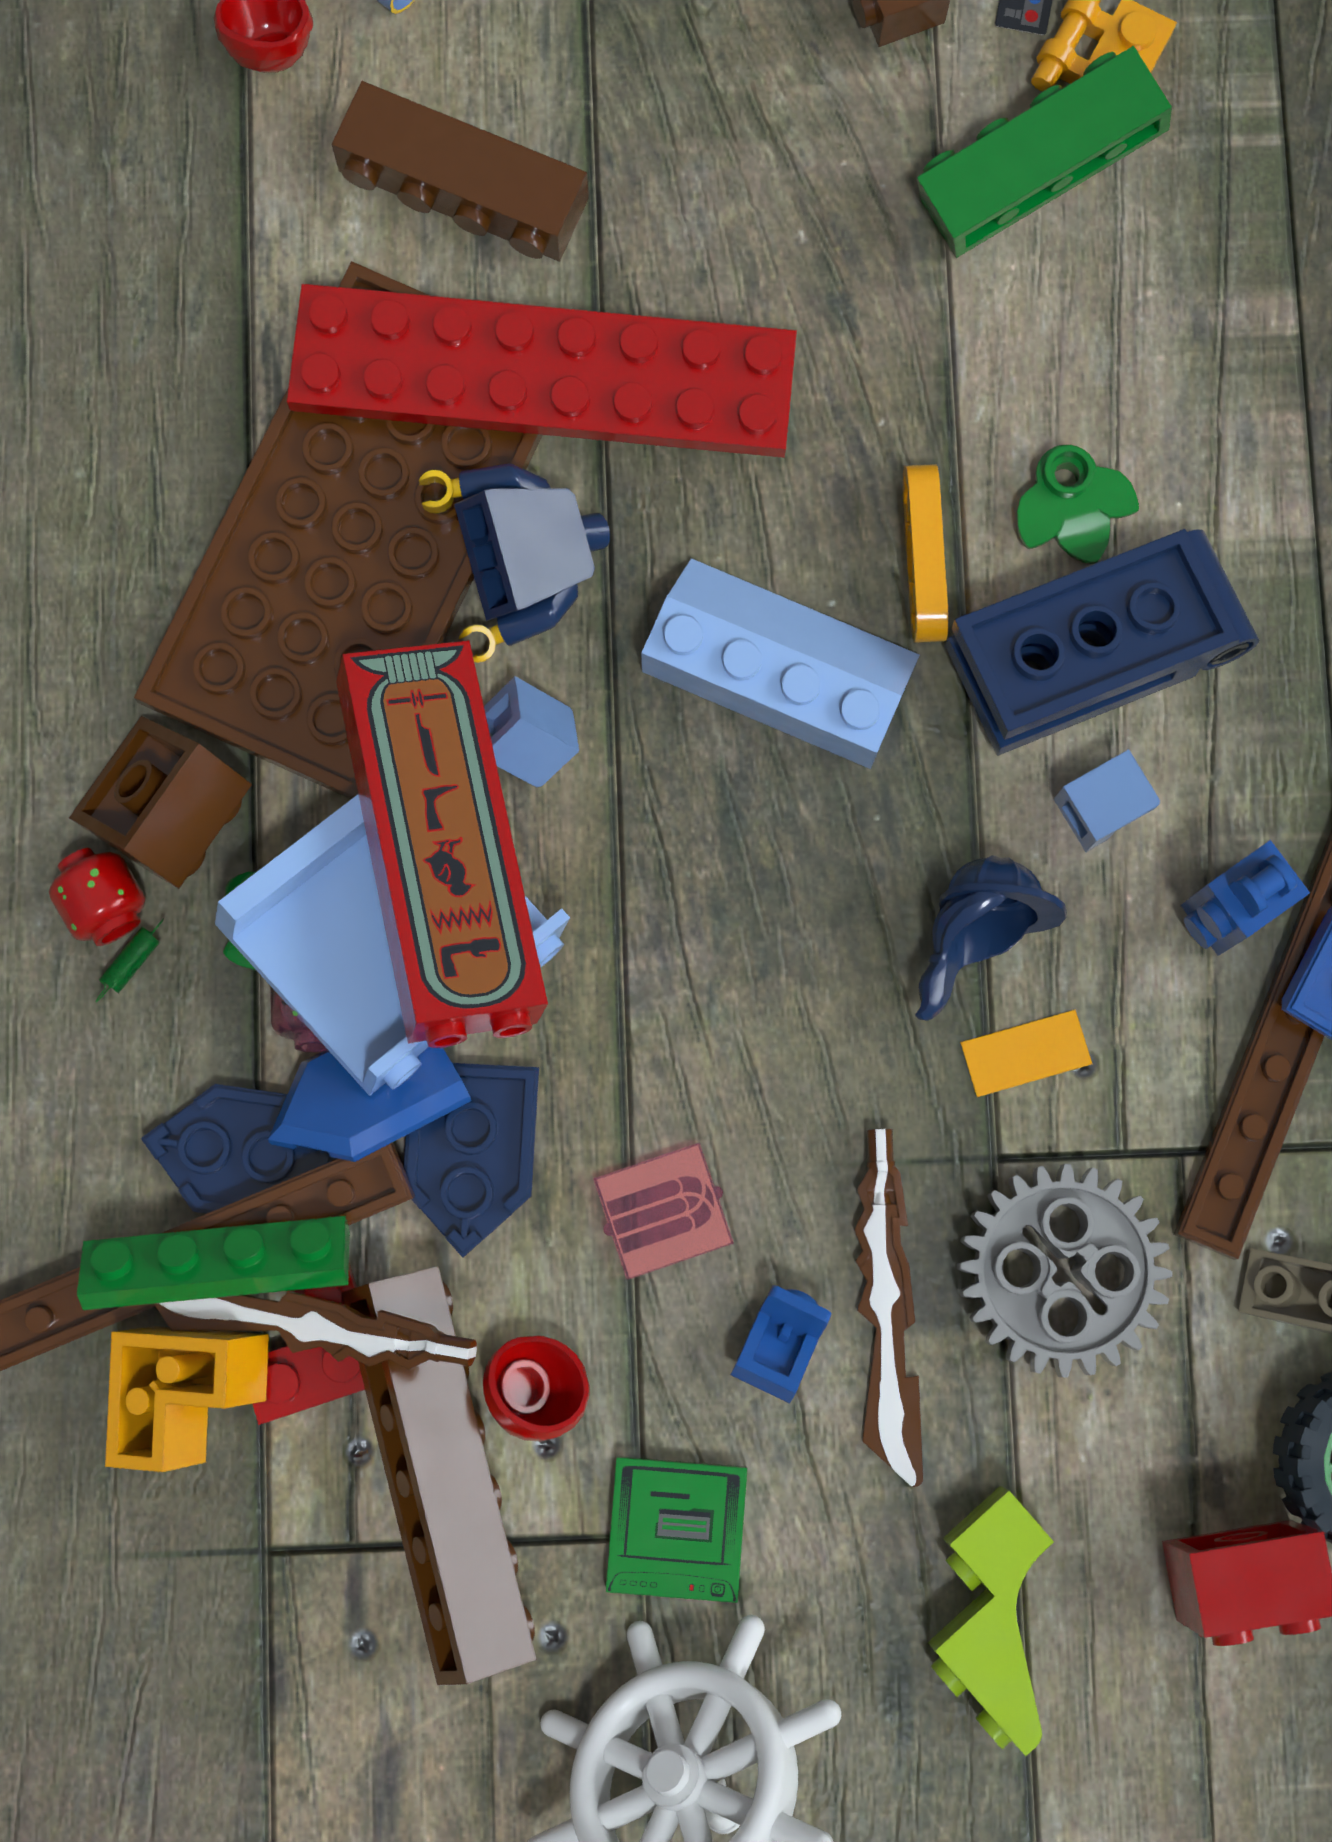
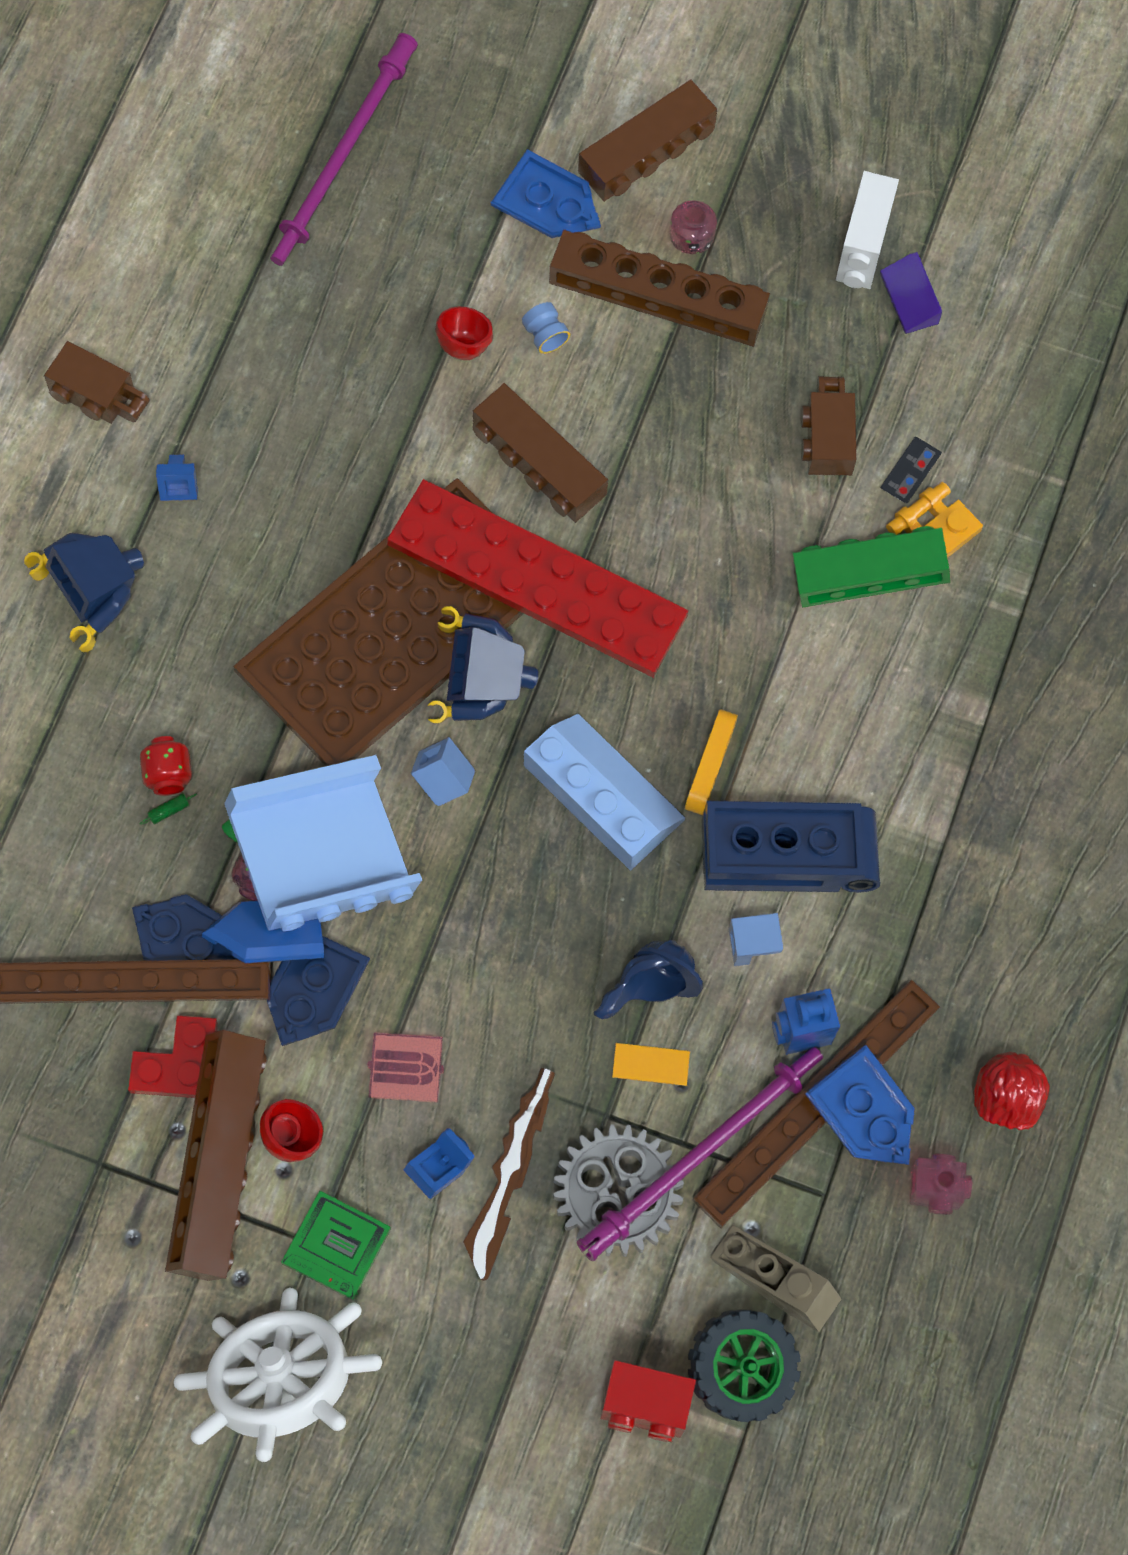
camera: 20 degrees right, 10 degrees down
reddish brown slope [69,716,252,889] -> none
green plate [77,1216,350,1310] -> none
light orange brick [105,1326,269,1472] -> none
reddish brown sword [154,1291,477,1370] -> none
brick [336,640,548,1048] -> none
lime arch [928,1486,1054,1756] -> none
green plate [1016,445,1139,564] -> none
none -> magenta bar [577,1047,823,1261]

